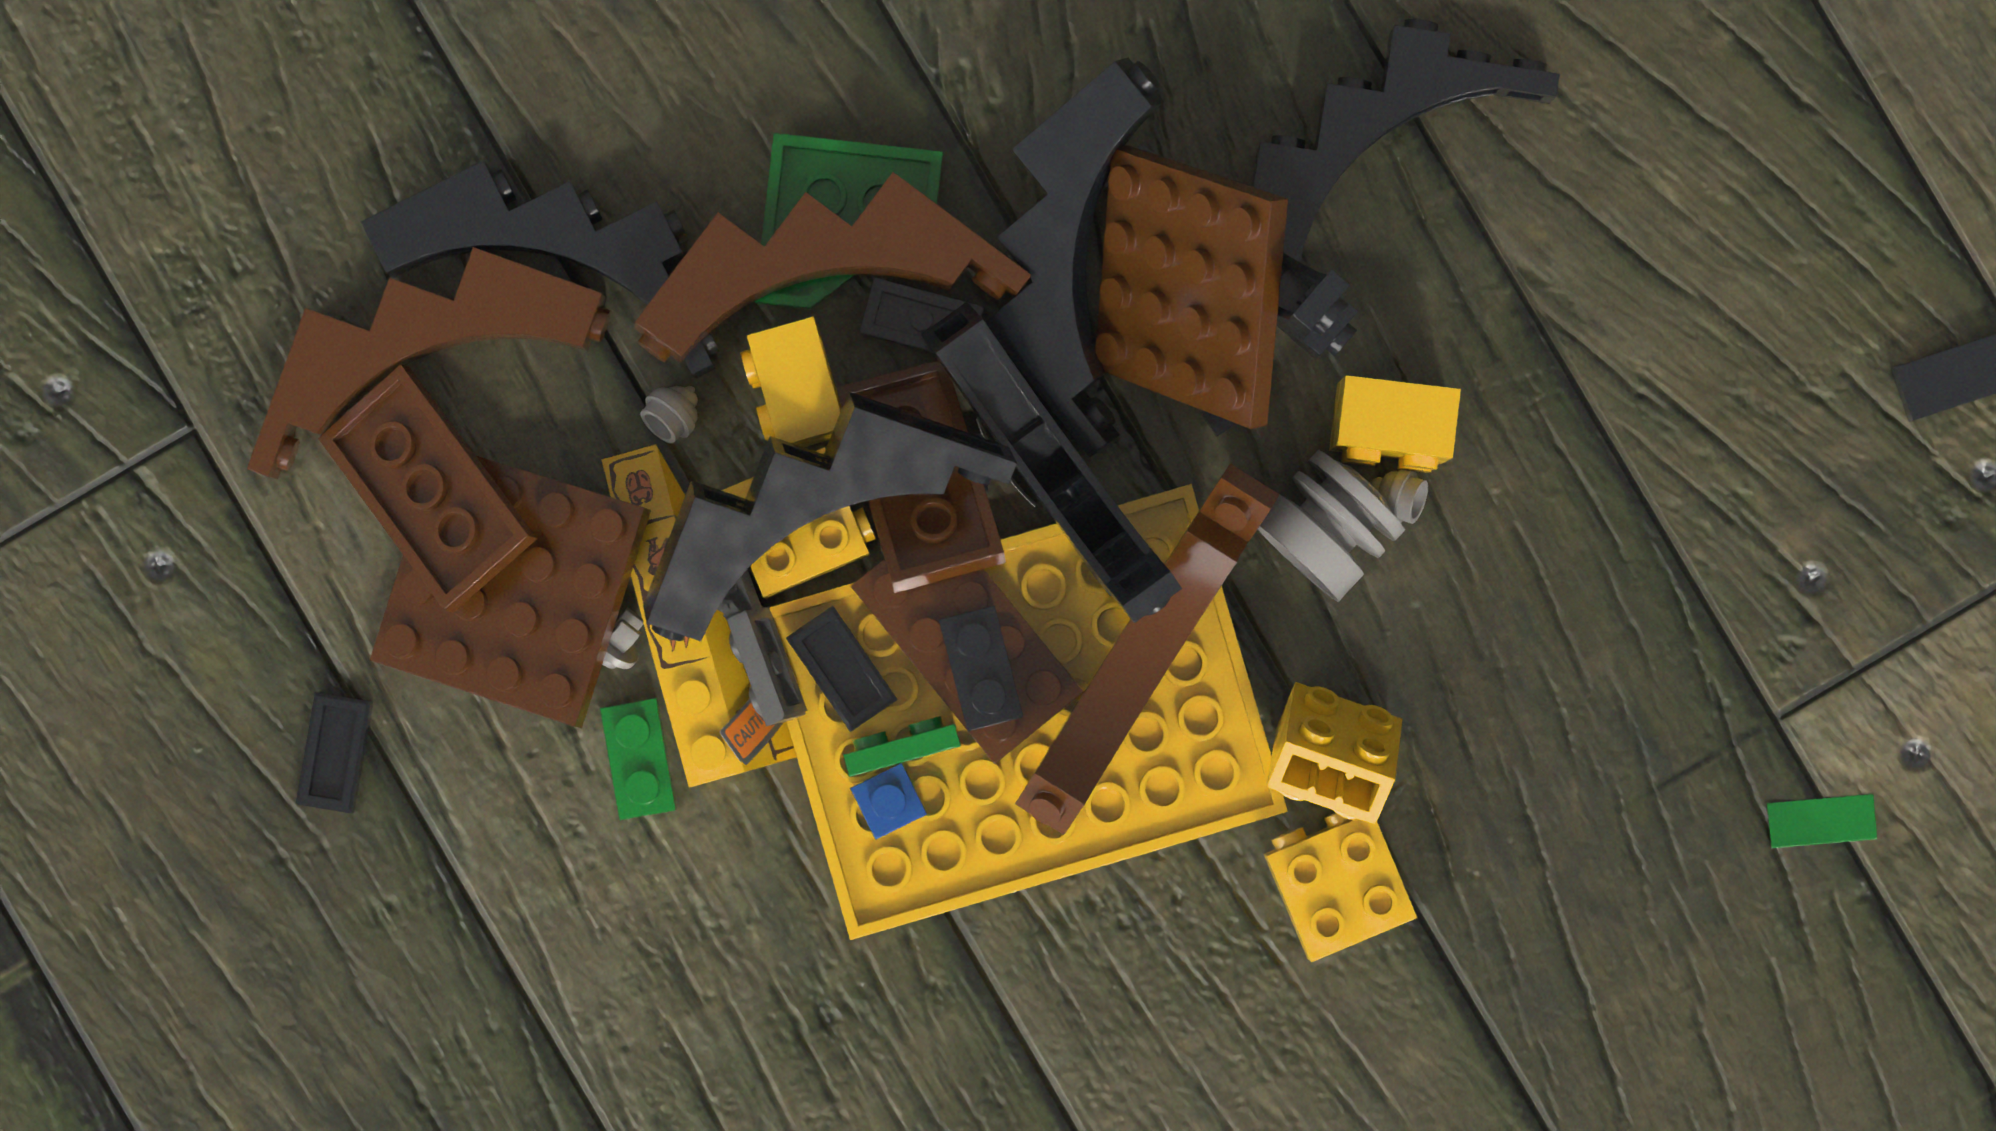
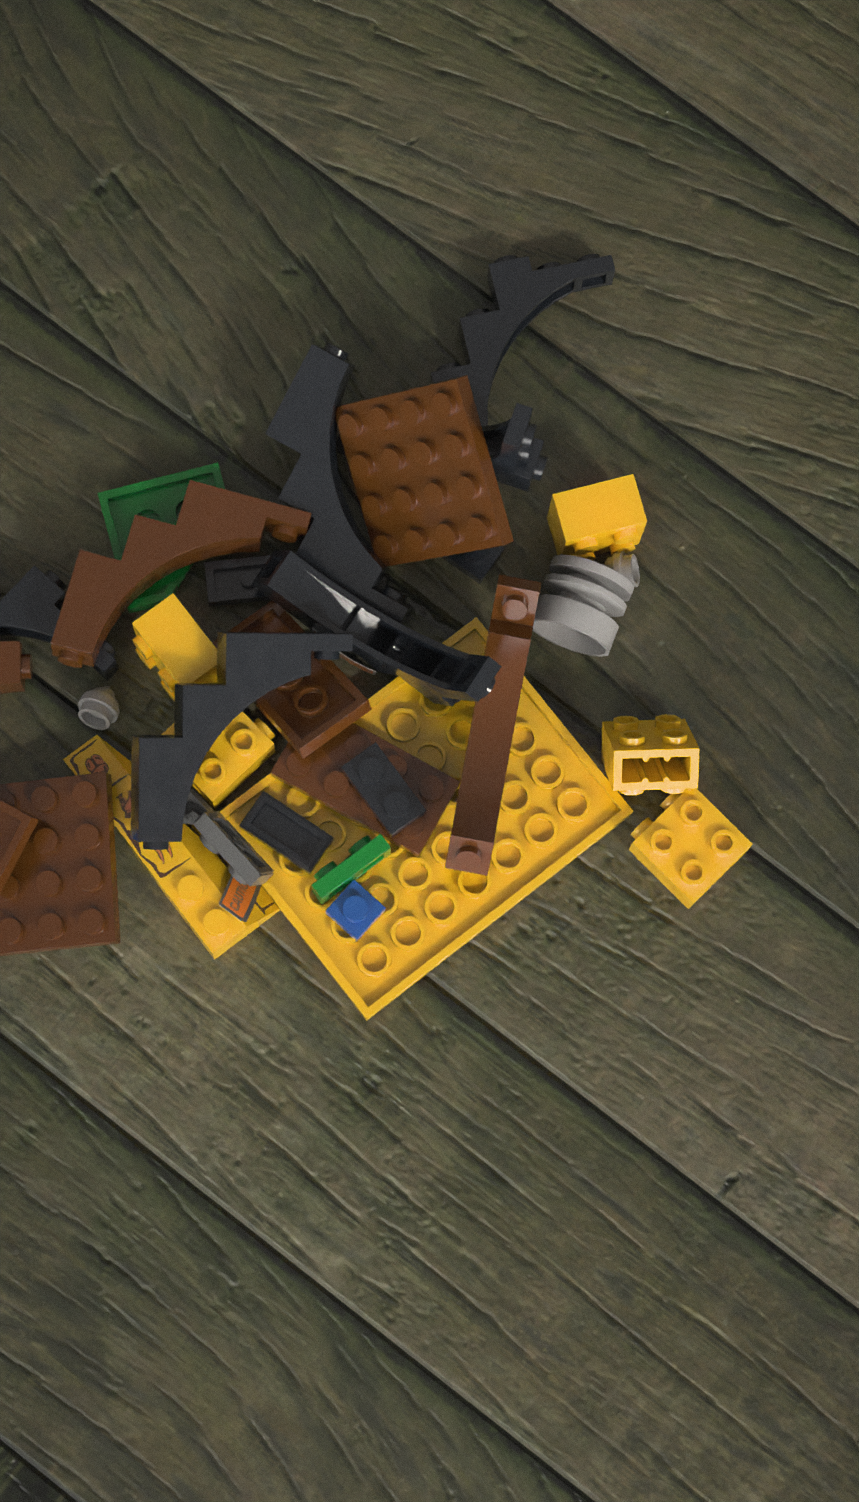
camera: 30 degrees left, 10 degrees down
green plate [600,698,677,820] -> none
light grey plate [602,607,643,669] -> none

